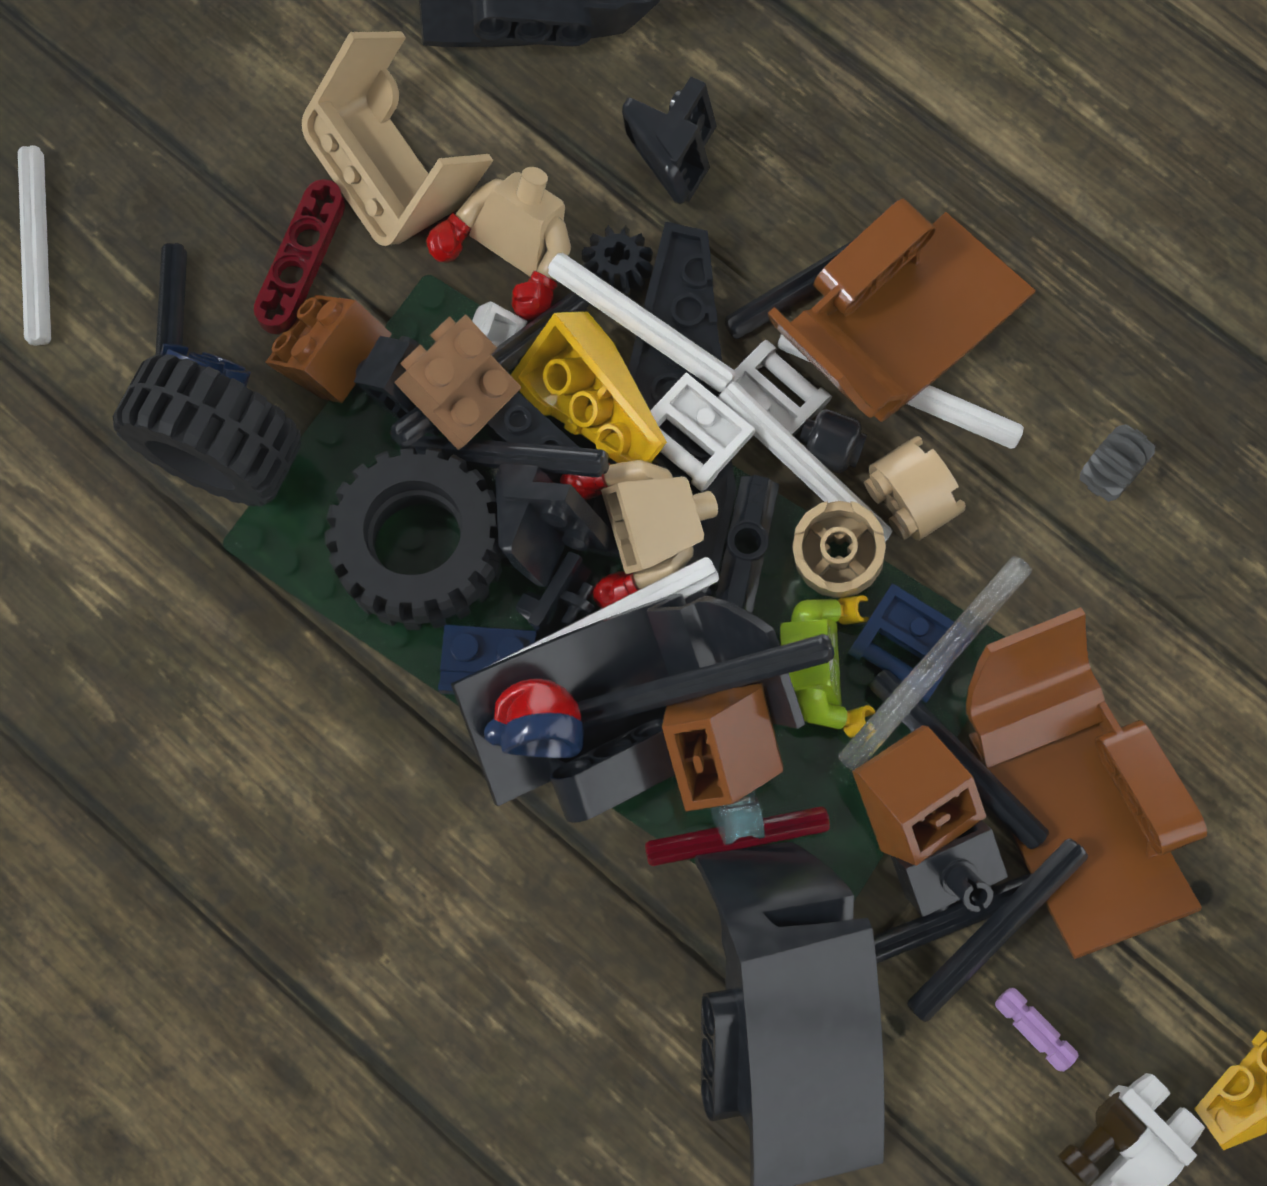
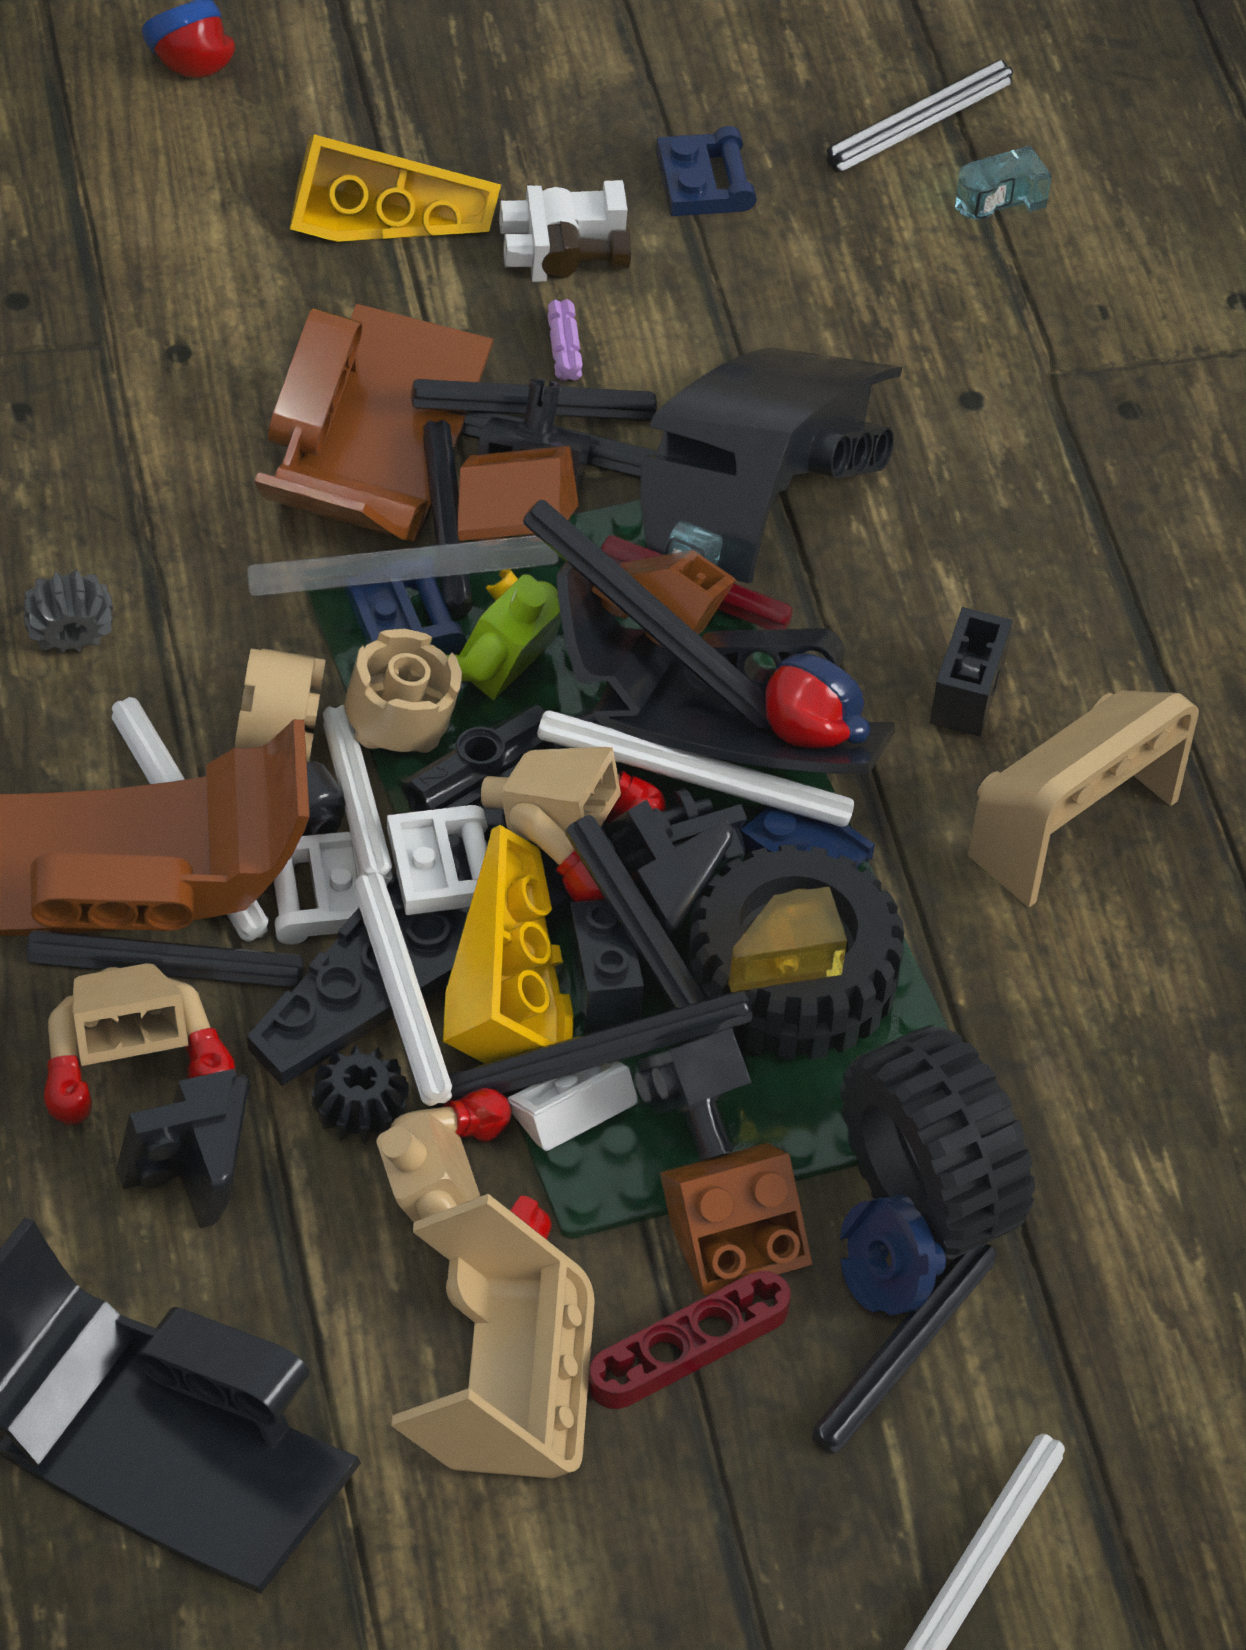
camera: 145 degrees left, 25 degrees down
medium nougat plate [394,314,522,450] -> none
none -> tan torso [43,963,236,1126]
none -> clear yellow slope [729,887,847,992]
none -> black brick [930,607,1013,737]
none -> tan windscreen [968,690,1199,908]

